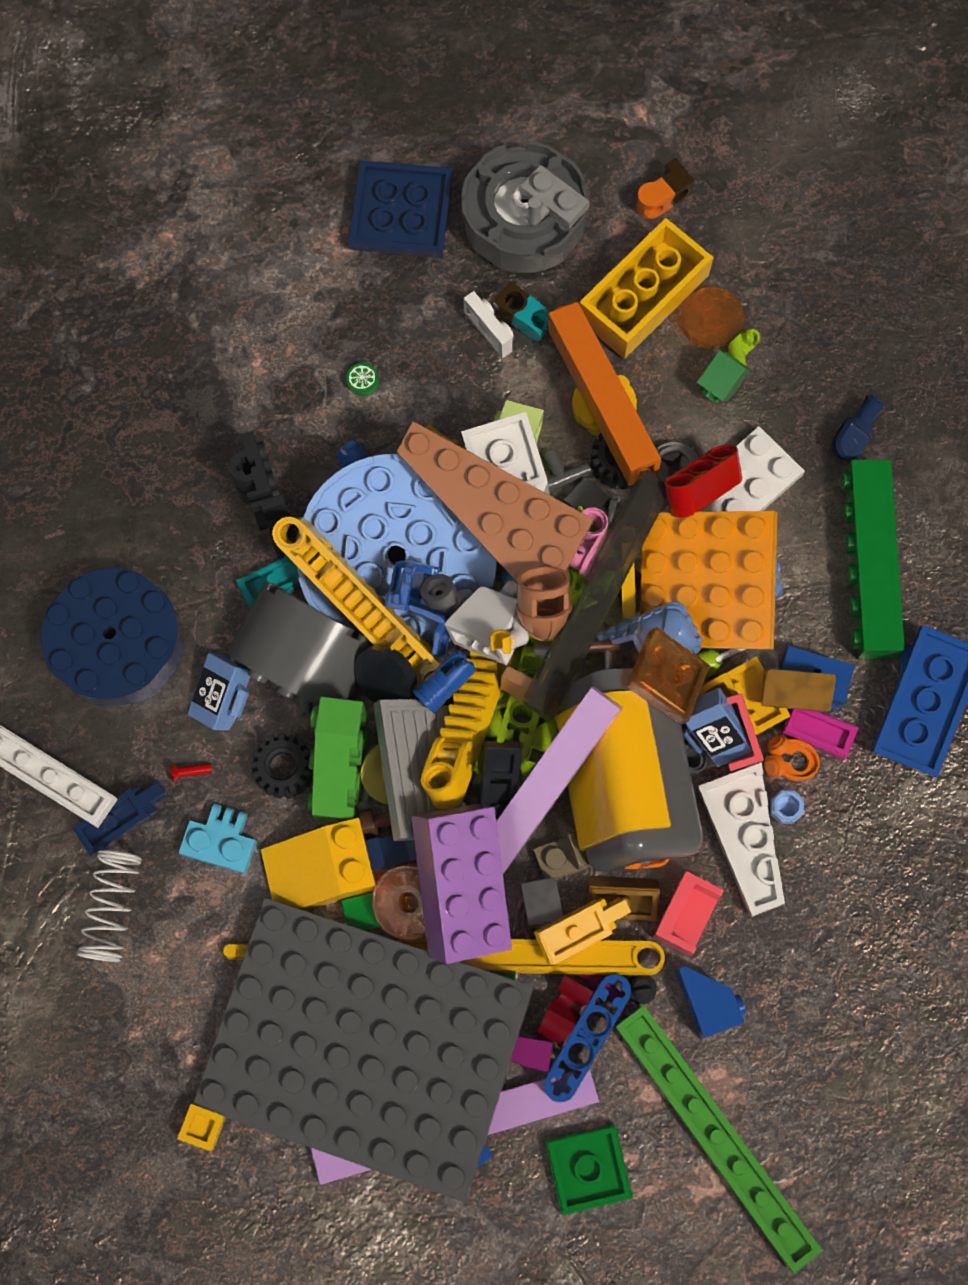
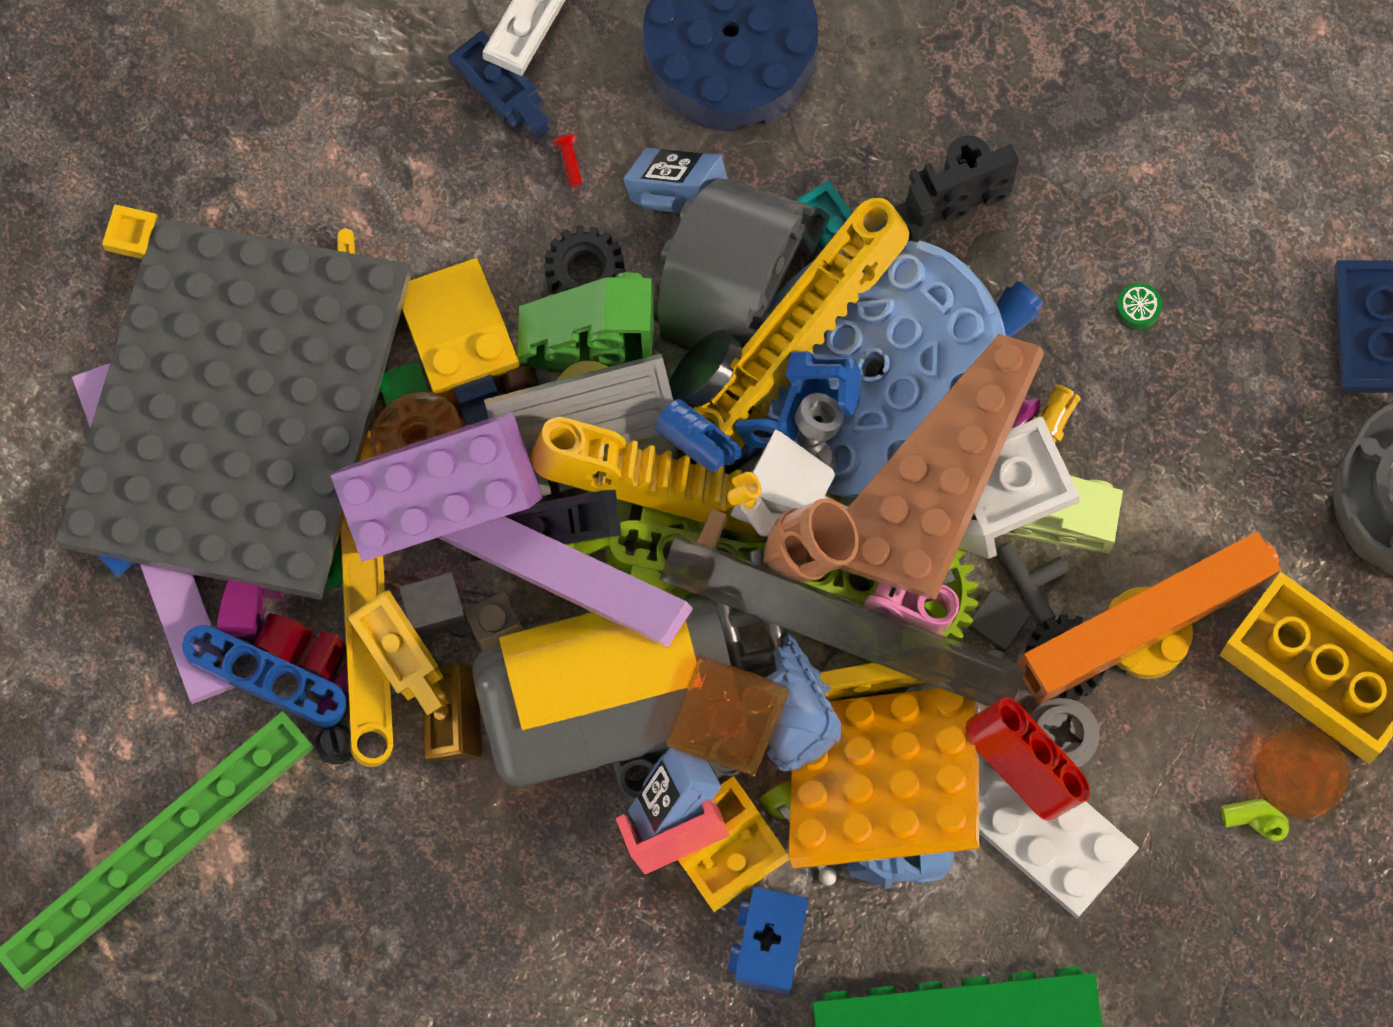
camera: 85 degrees right, 0 degrees up
white piece [76,850,142,963] -> none
medium azure hinge [179,803,257,875] -> none
white plate [464,291,514,358] -> none
leg [492,281,550,341] -> none
green tile [545,1124,633,1216] -> none
coral panel [652,871,724,957] -> none
blue slope [675,966,747,1040] -> none
green brick [697,350,751,403] -> none
white wing [697,762,785,918] -> none
pearl gold slope [761,669,836,712] -> none
orange piece [763,735,820,782] -> none
light blue tile [770,790,804,824] -> none
dark pink tile [781,709,858,761] -> none
dark blue arm [831,395,885,461] -> none

